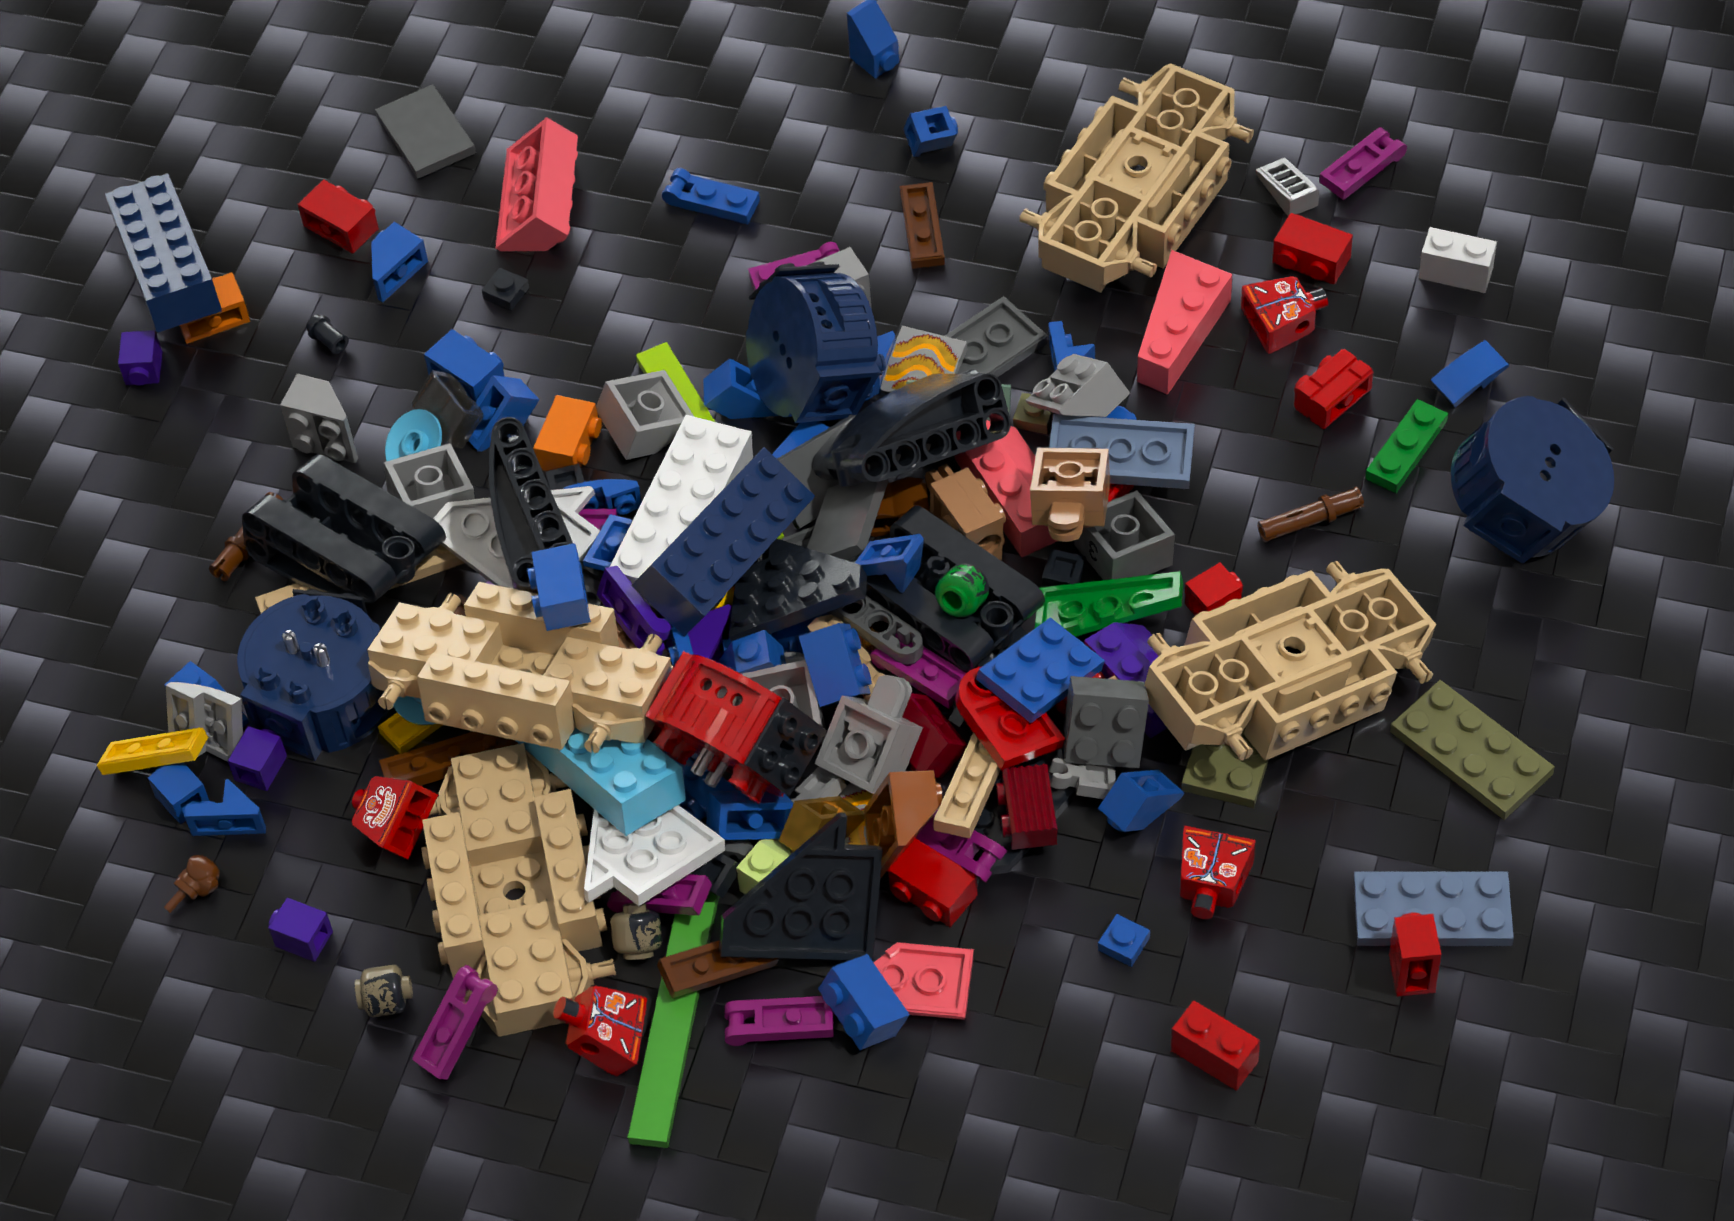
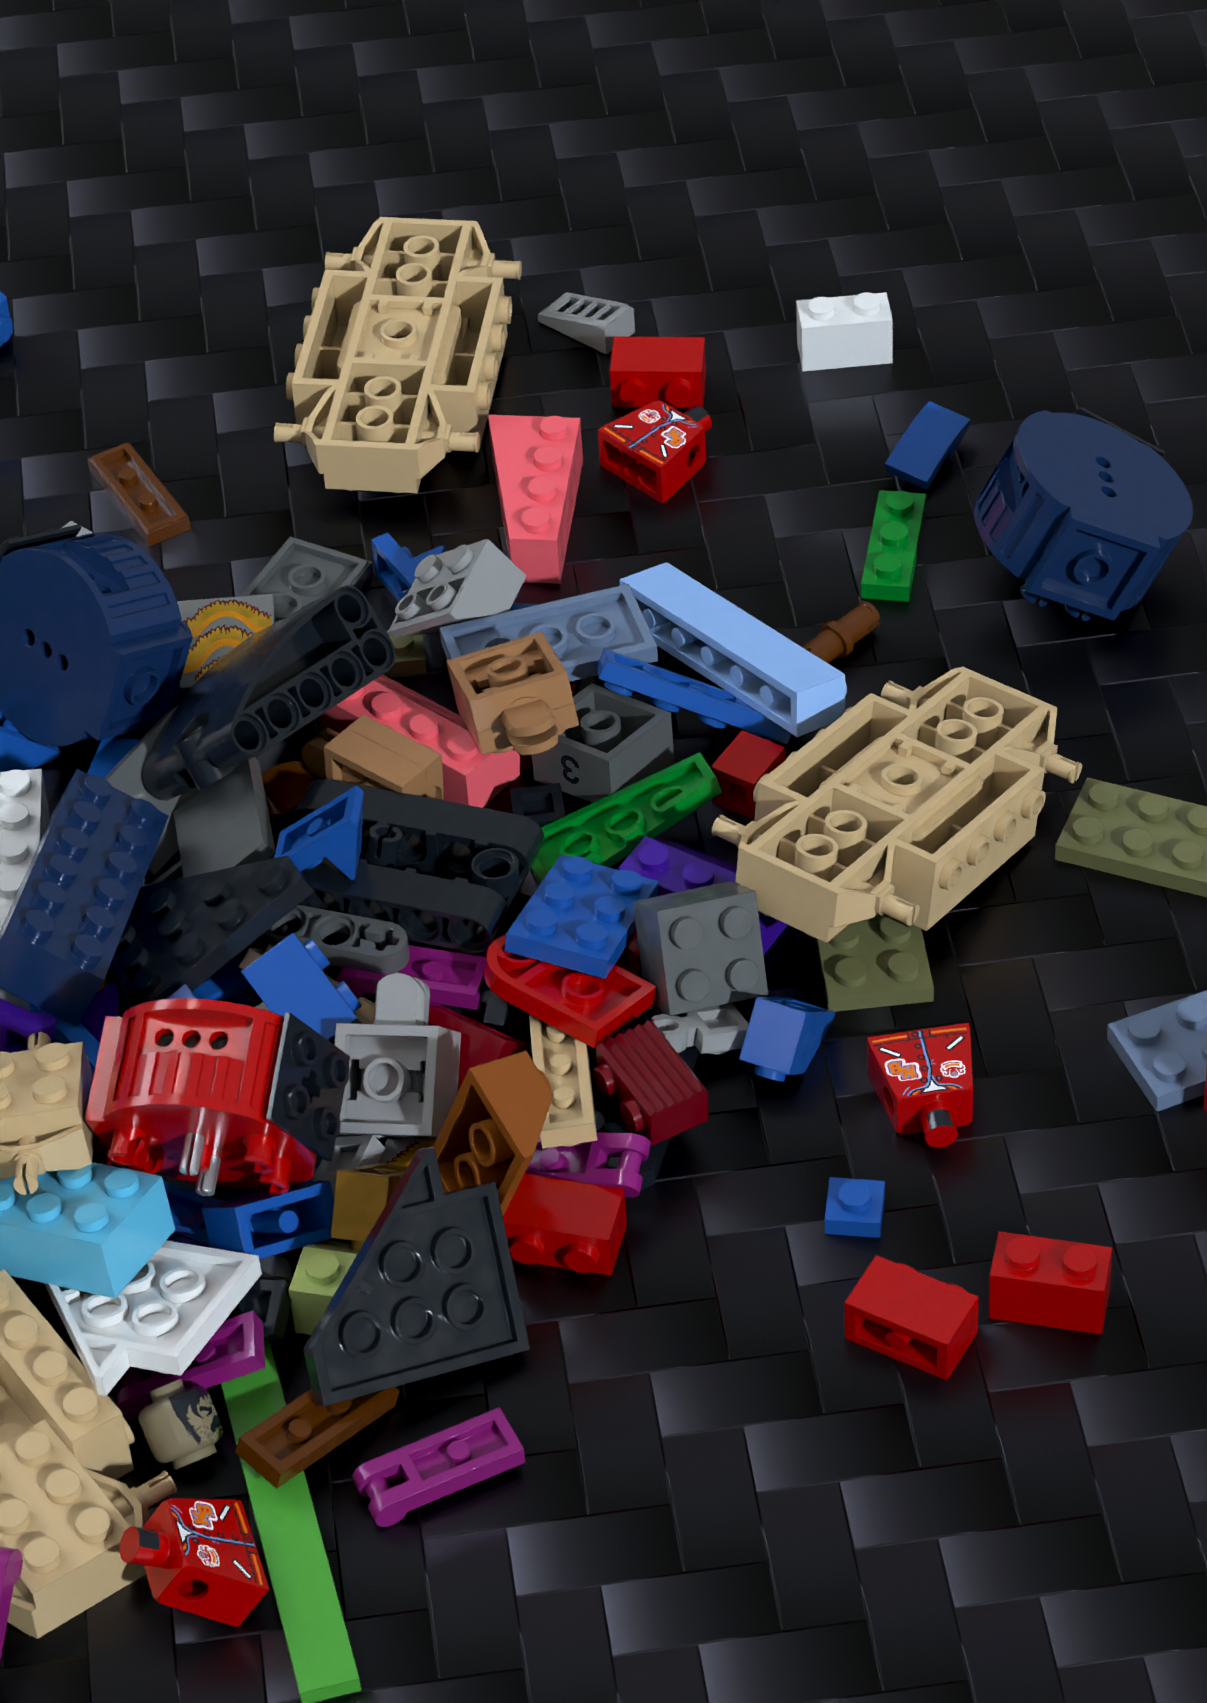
camera: 25 degrees left, 10 degrees down
blue brick [818,954,910,1050] -> none
coral tile [873,942,974,1020] -> none
blue brick [903,106,958,157] -> none
green head [935,563,989,618] -> none
red brick [1294,349,1373,429] -> none
magenta plate [1319,127,1407,200] -> none
none -> blue plate [597,648,791,744]
none -> light blue brick [619,562,847,737]
none -> red brick [844,1255,979,1380]

